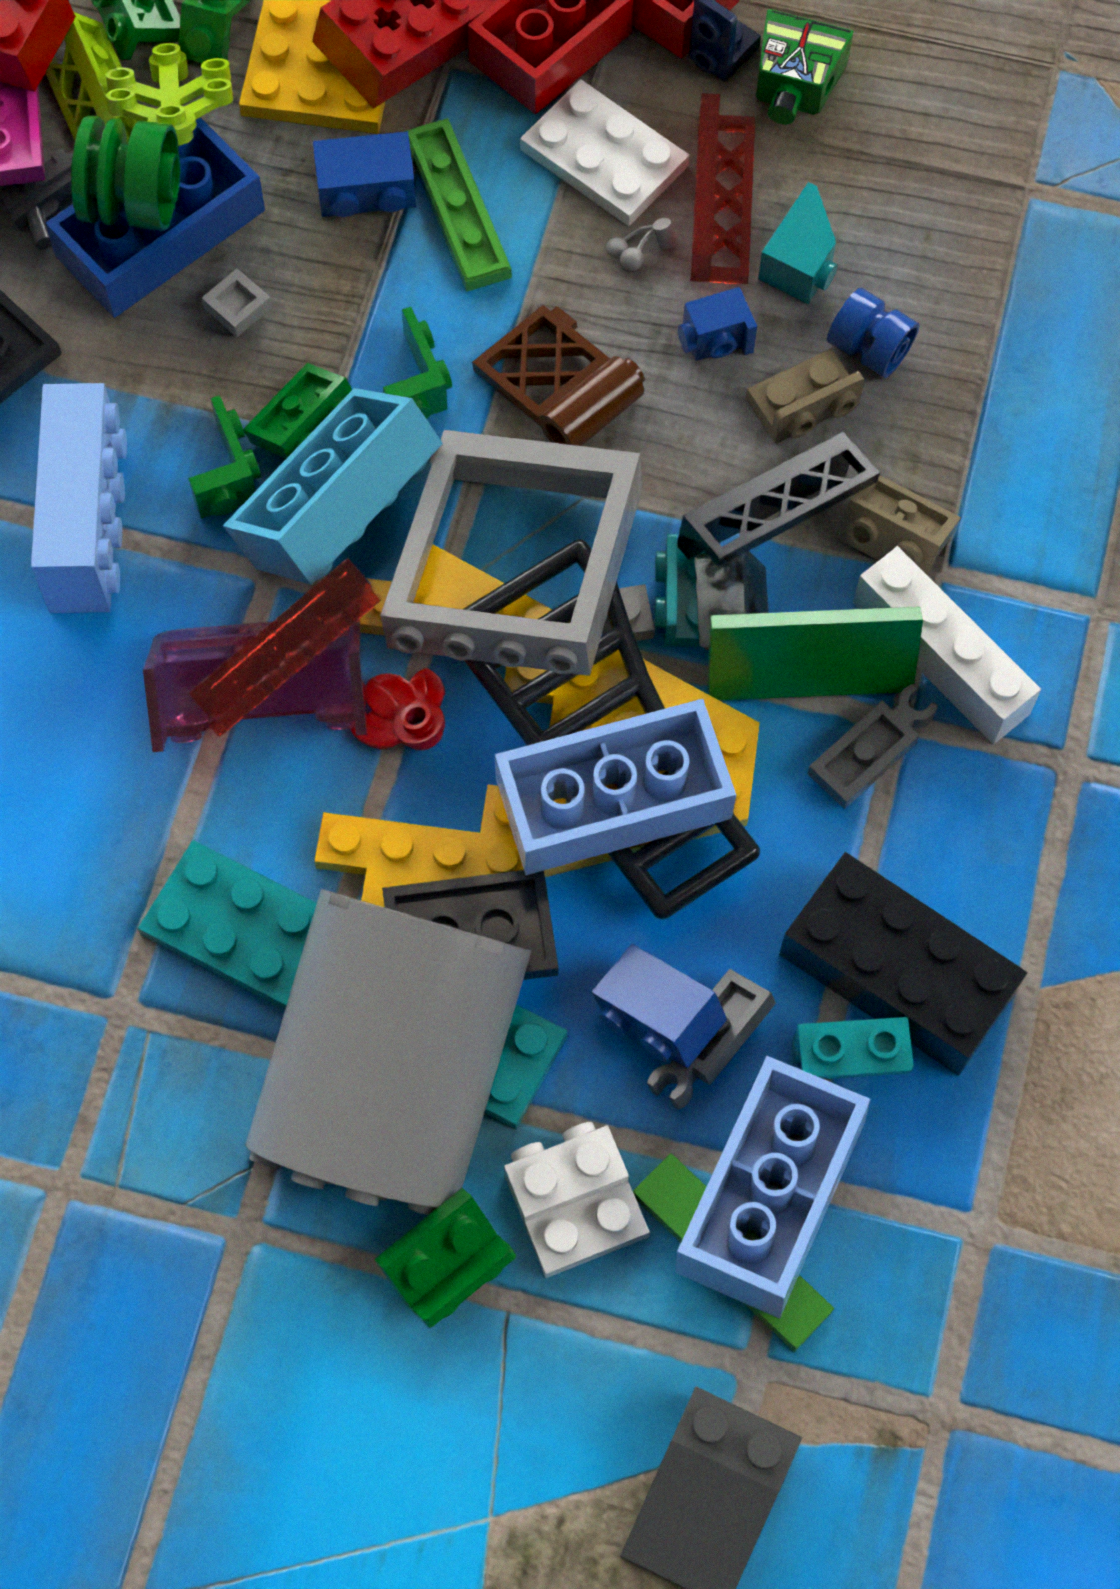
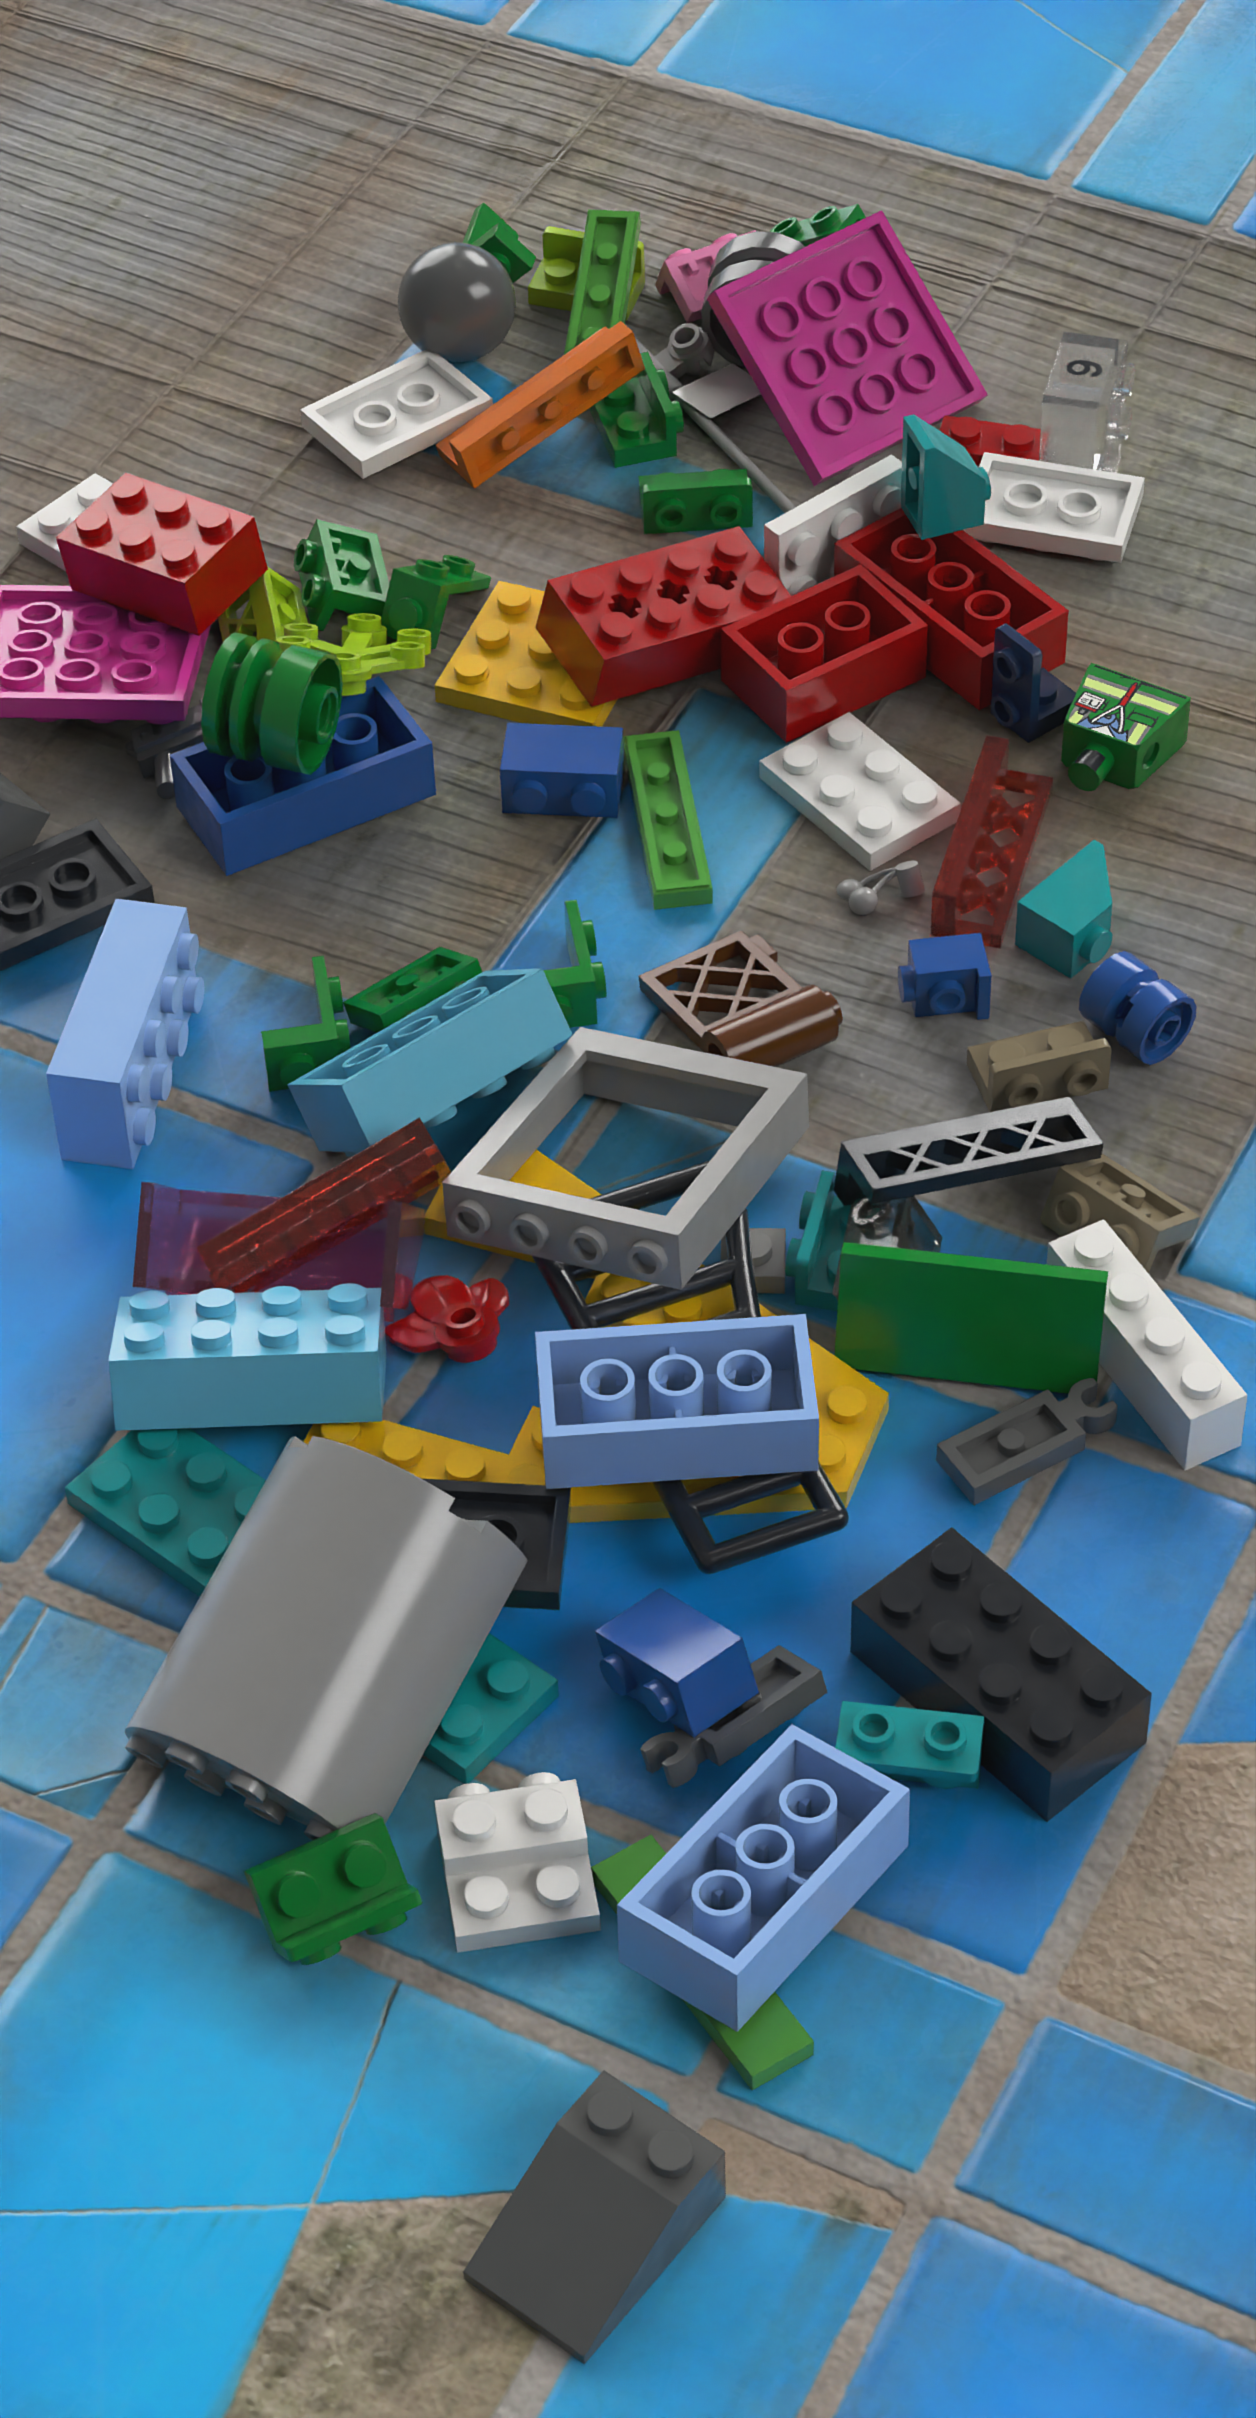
camera: 15 degrees right, 20 degrees down
light grey plate [201,268,272,337] -> none
none -> medium azure brick [109,1283,386,1431]

